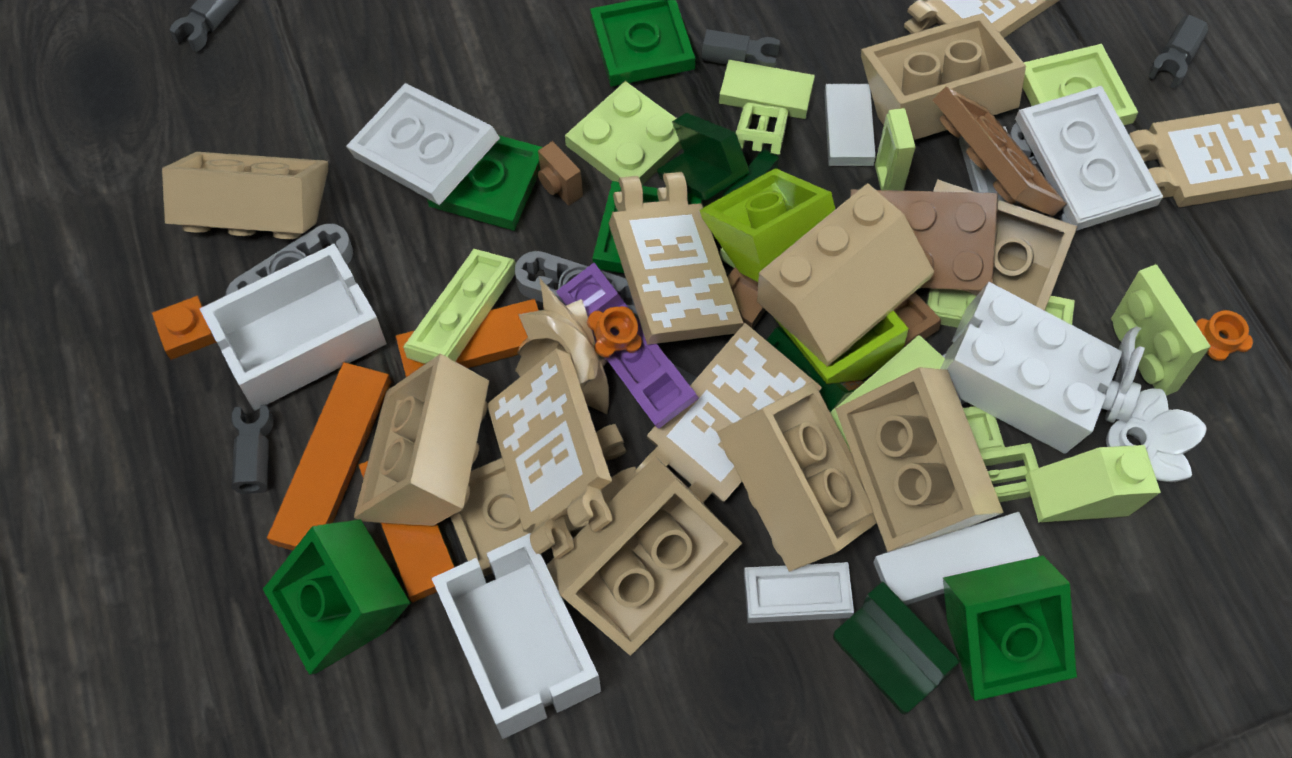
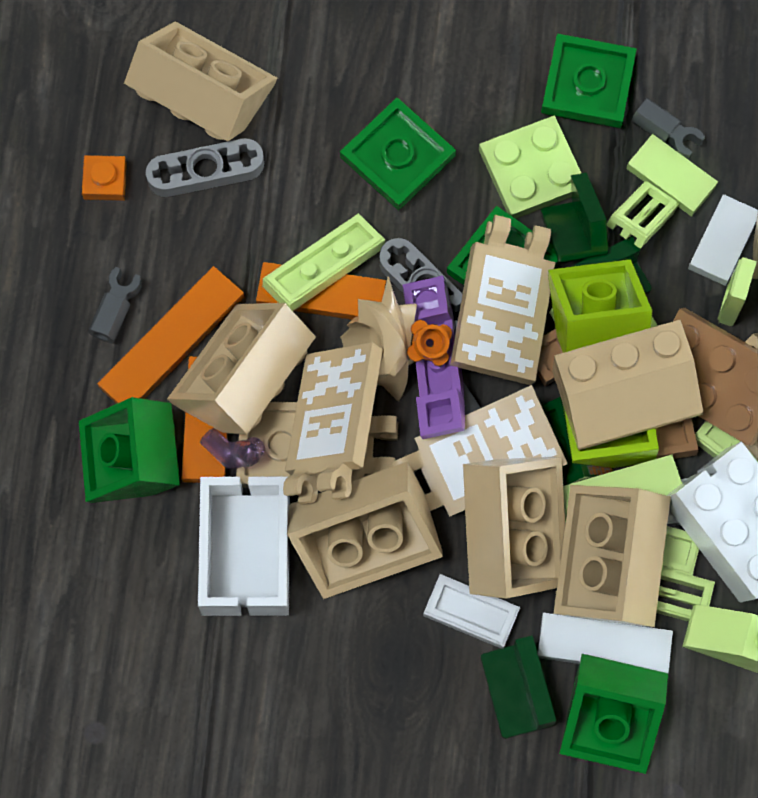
camera: 25 degrees right, 10 degrees up
white piece [200,244,387,411] -> none
white plate [346,83,500,205] -> none
medium nougat plate [538,141,583,206] -> none
none -> clear purple arm [200,428,265,469]

